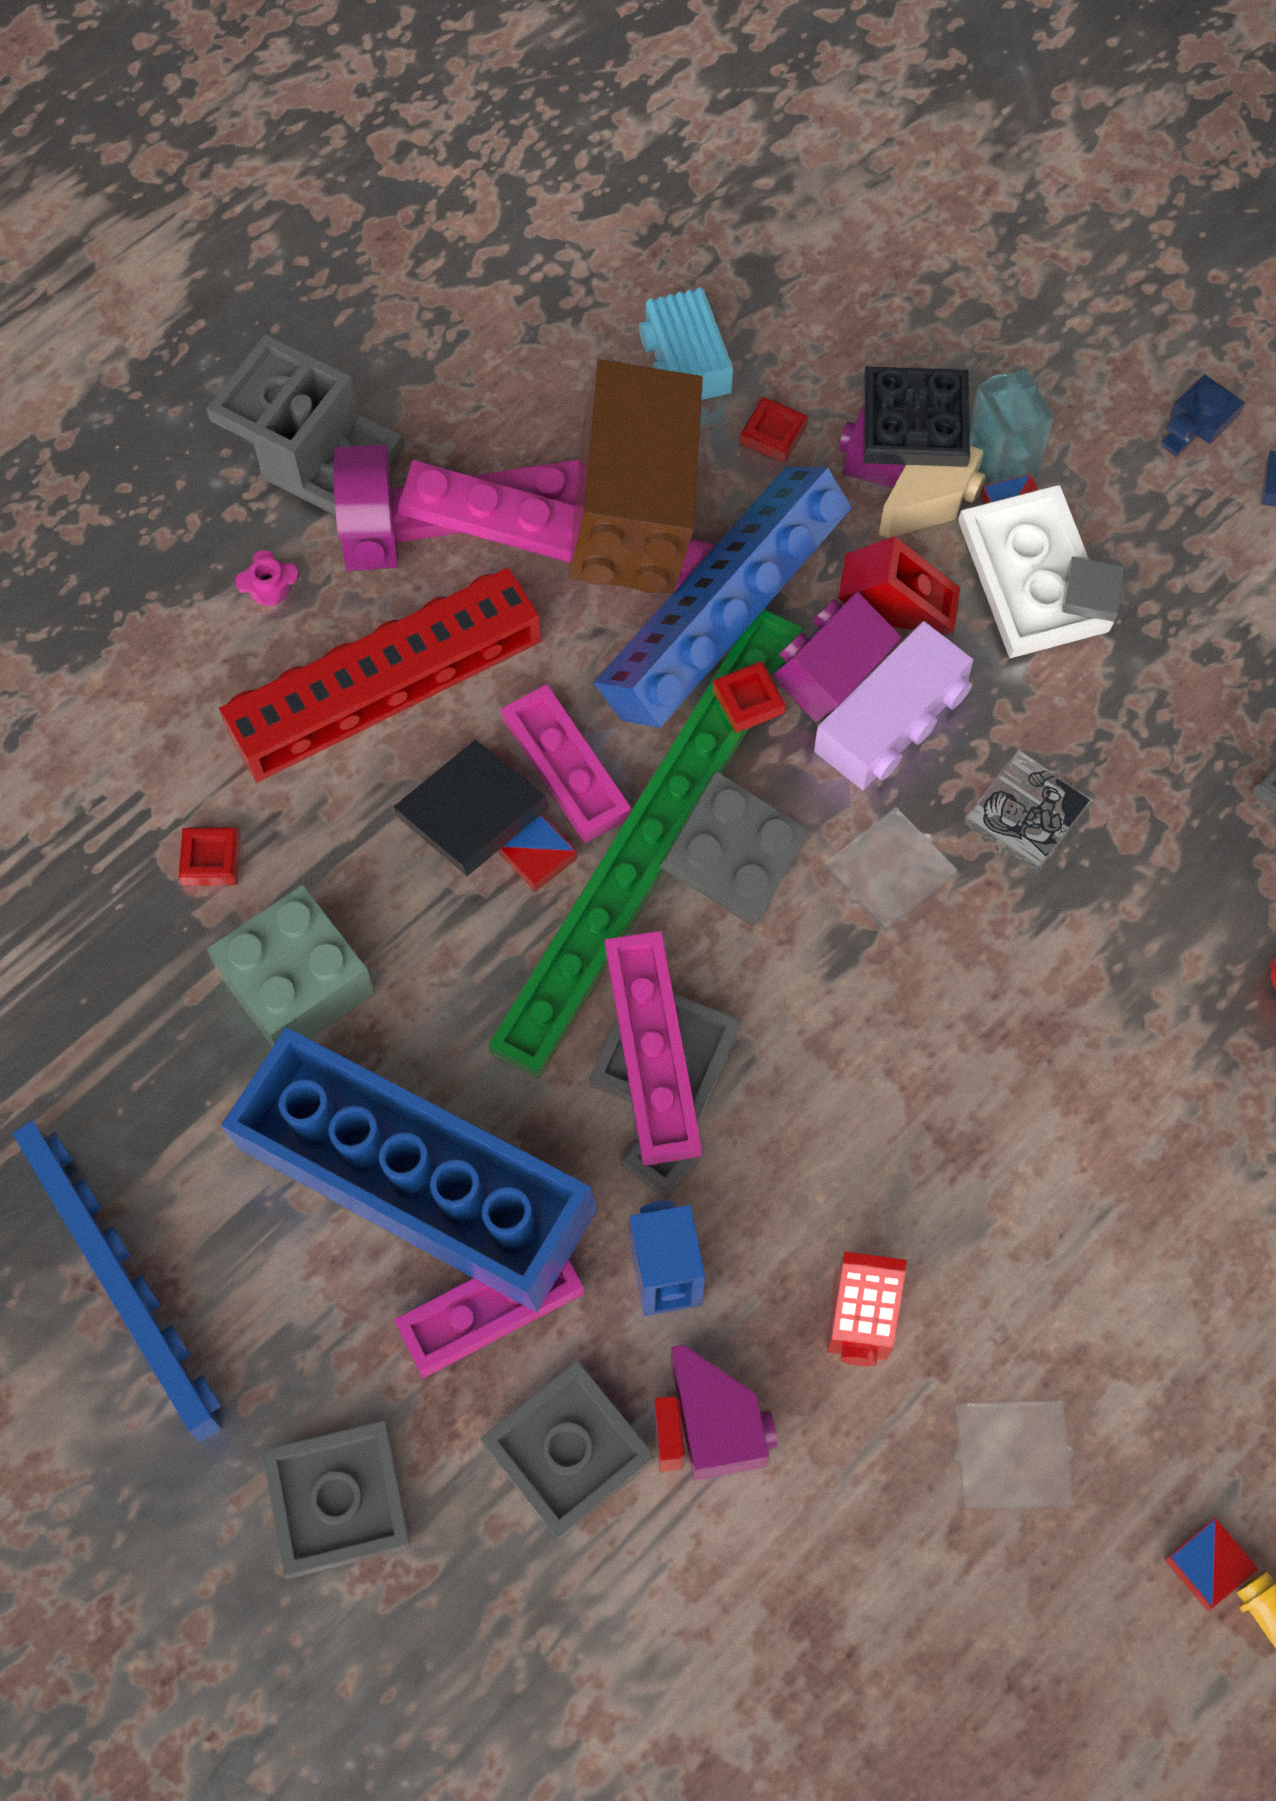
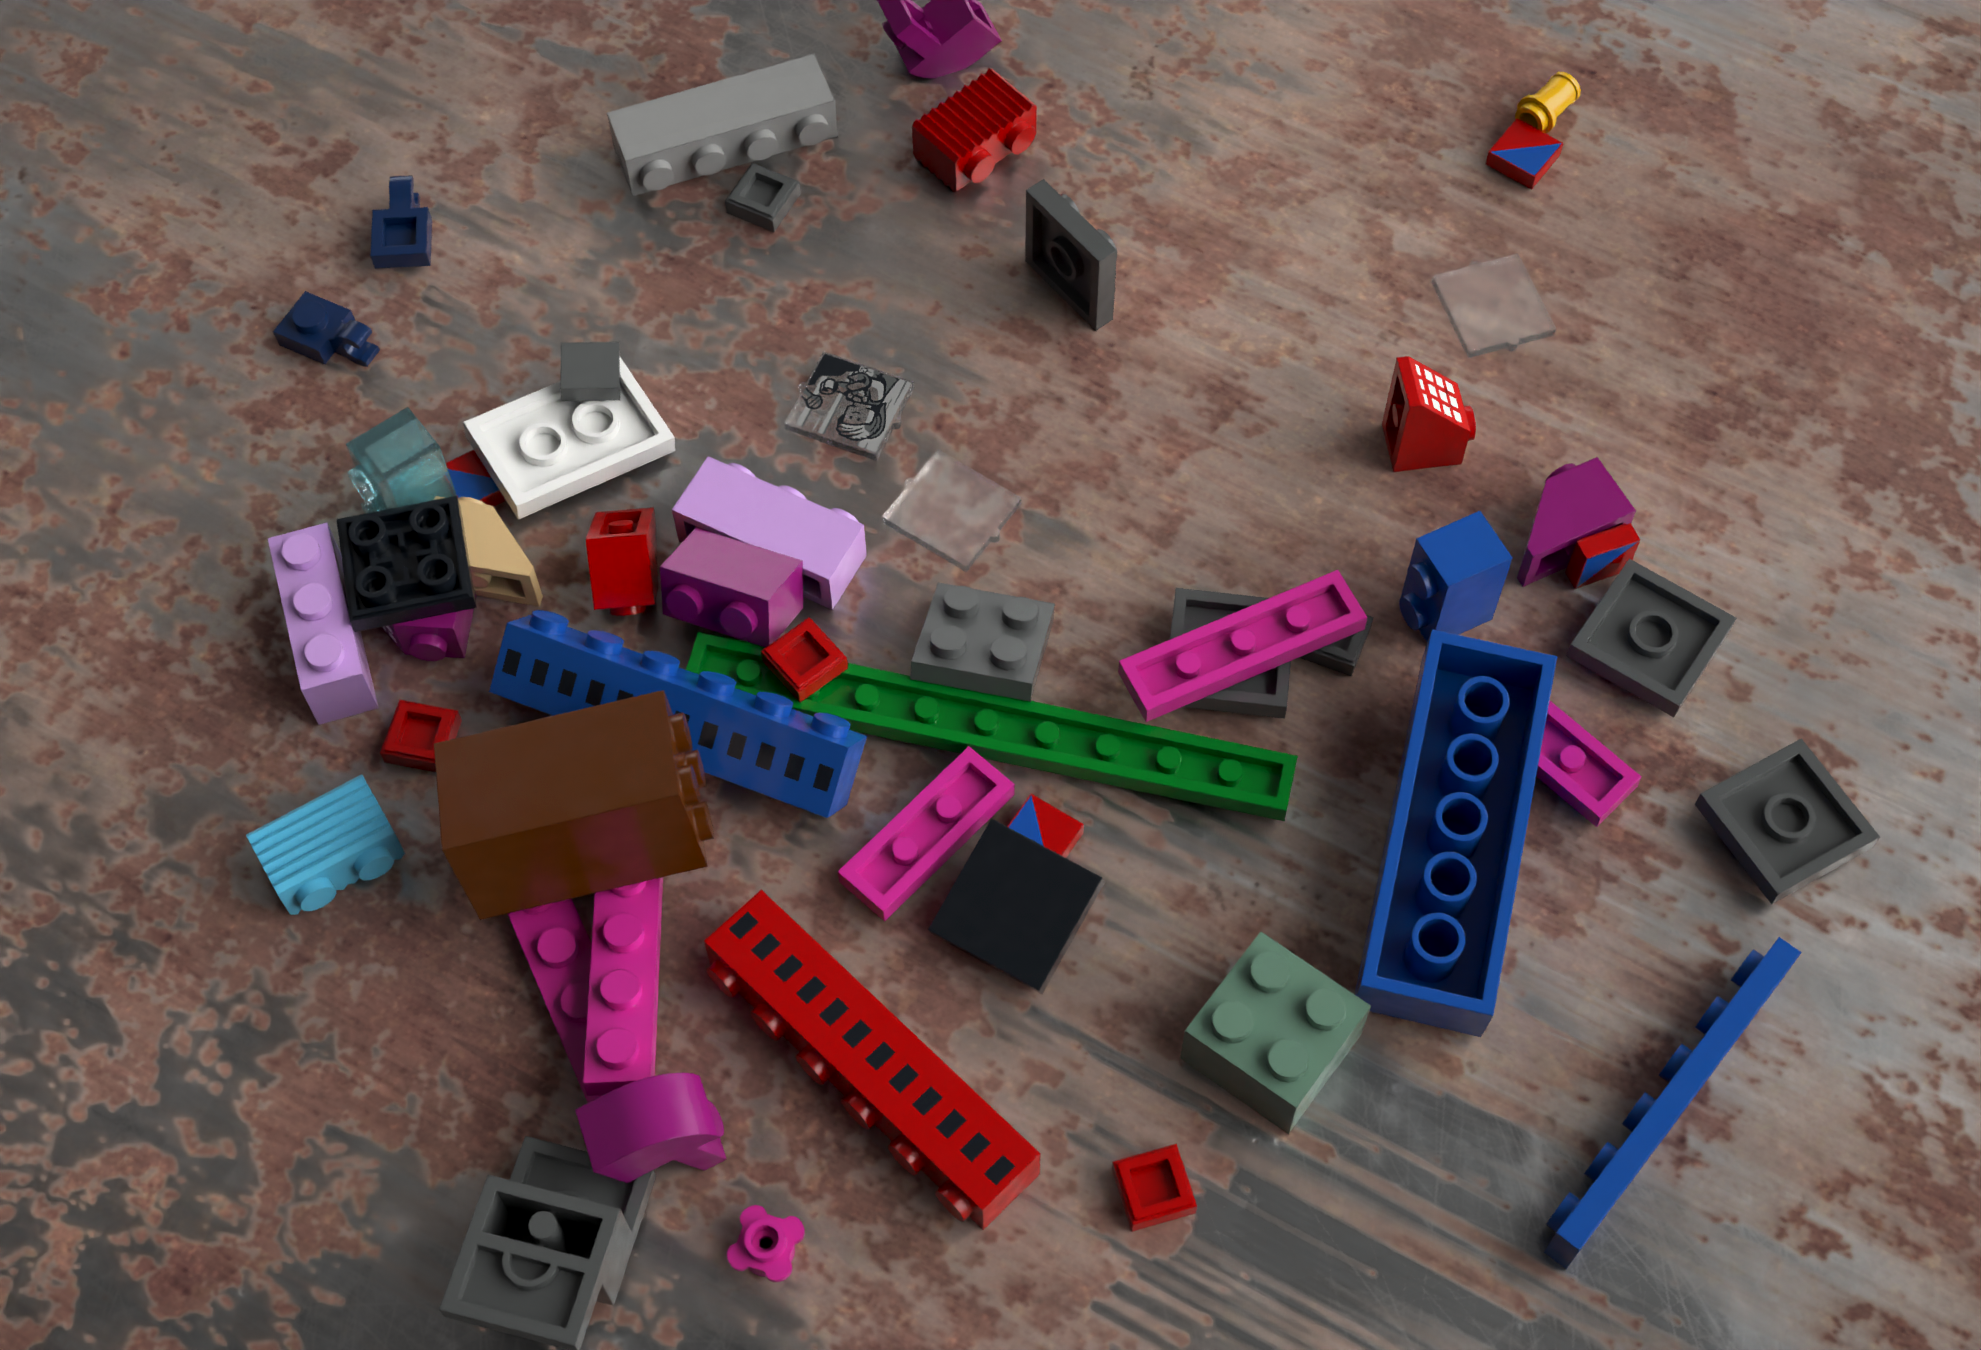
camera: 105 degrees left, 5 degrees down
none -> lavender brick [267,523,379,725]
none -> dark grey plate [1025,179,1118,331]

